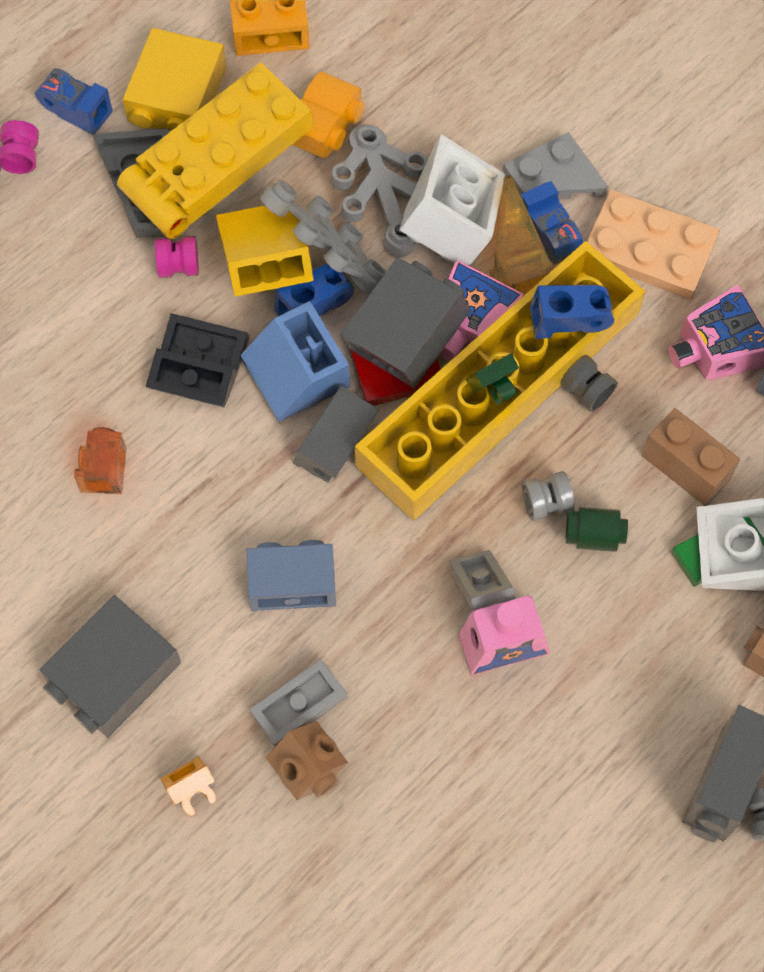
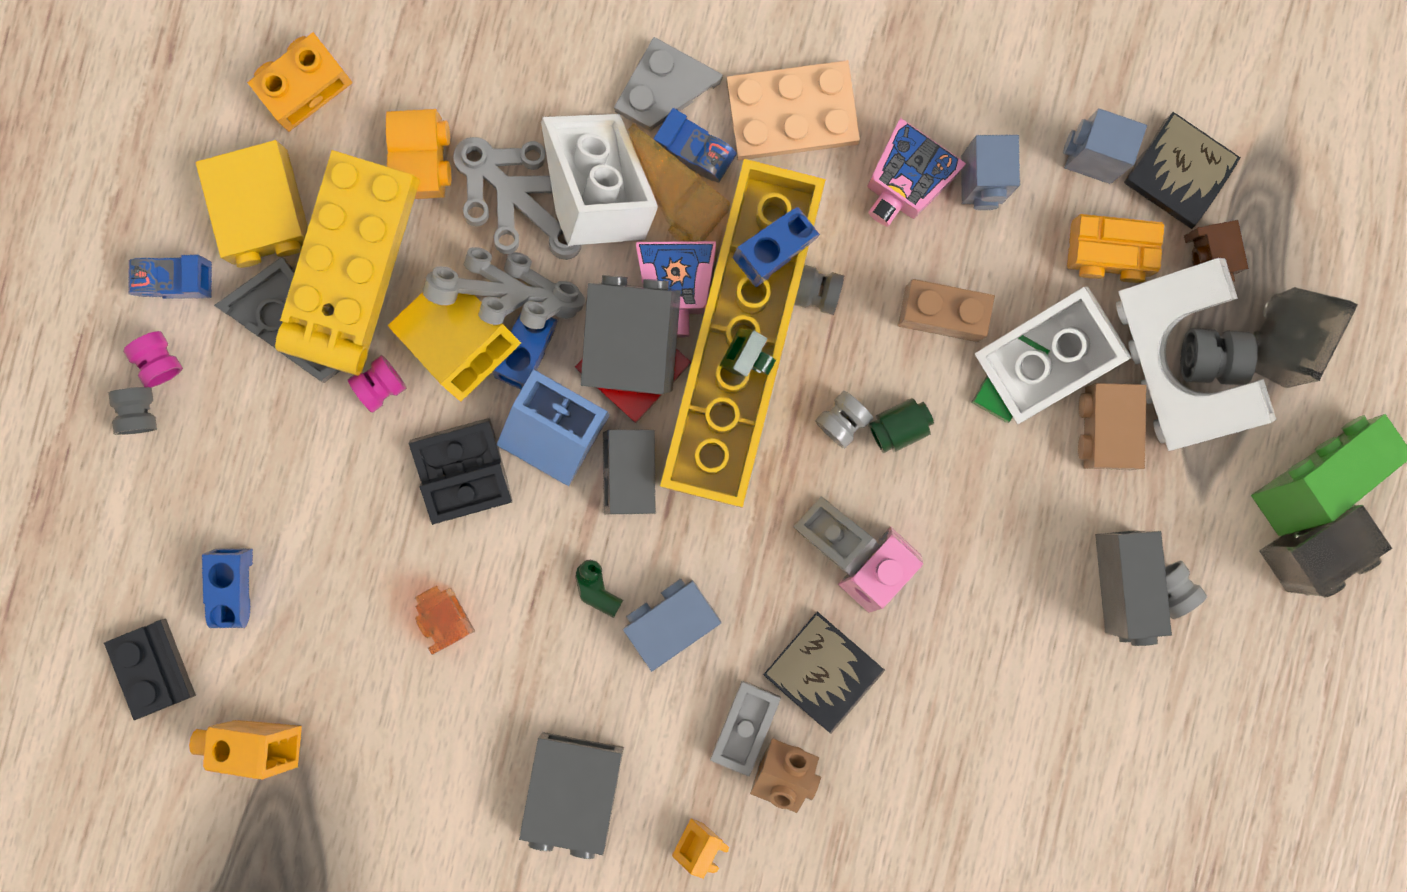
camera: 35 degrees left, 20 degrees up
none -> dark green arm [575,560,623,618]
none -> slope [763,611,885,734]

